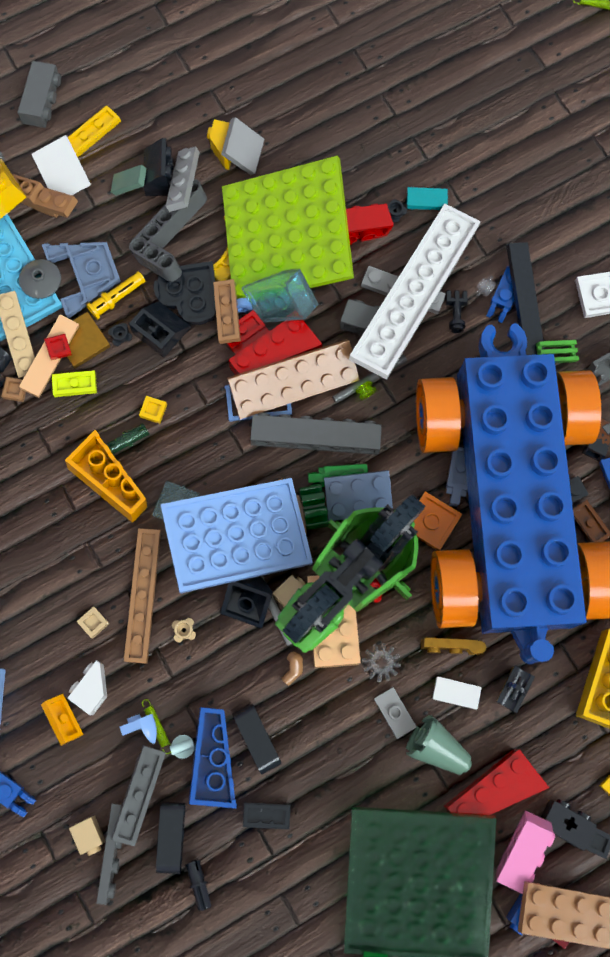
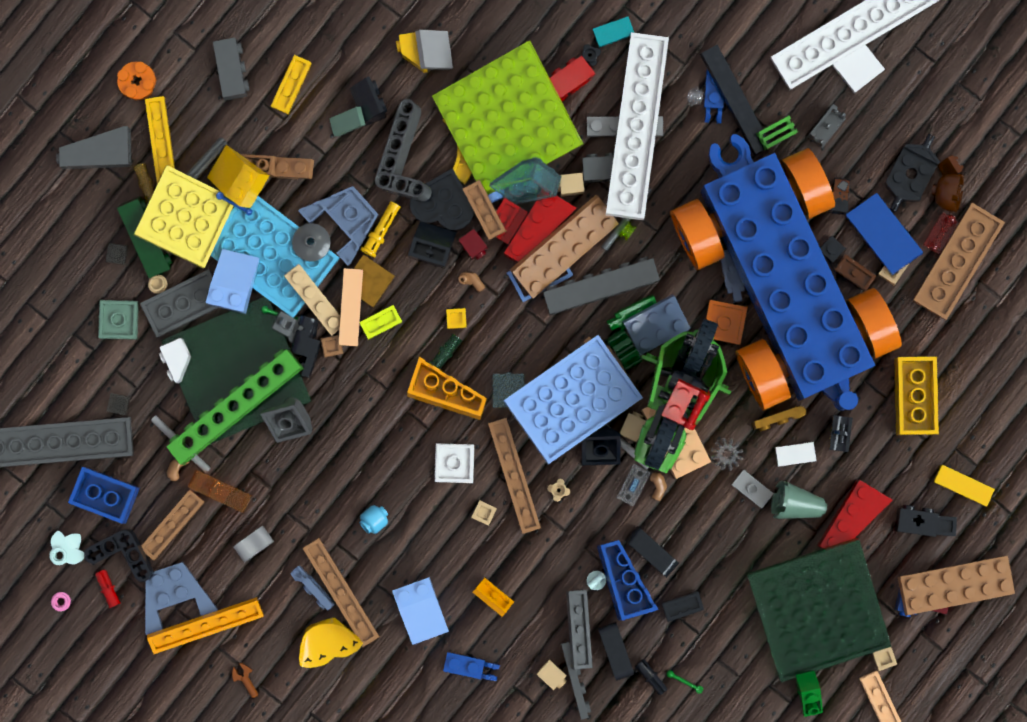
camera: 15 degrees left, 10 degrees up
white sticker [32,135,91,195] -> none
red tile [44,334,72,361] -> none
white slope [68,661,107,715] -> none
black plate [108,323,132,346] -> none
light blue plate [120,714,157,744] -> none
lime piece [142,699,171,754] -> none
light grey plate [166,147,200,212] -> none
black hinge [446,290,468,334] -> none
bright pink brick [496,811,555,894] -> none
none -> white tile [435,444,474,483]
none -> medium nougat arm [458,272,486,293]
none -> dark red brick [459,229,488,260]
none -> tan brick [556,173,584,197]
none -> clear tile [616,464,651,507]
none -> plate [661,379,711,430]
none -> green hinge [666,670,703,693]

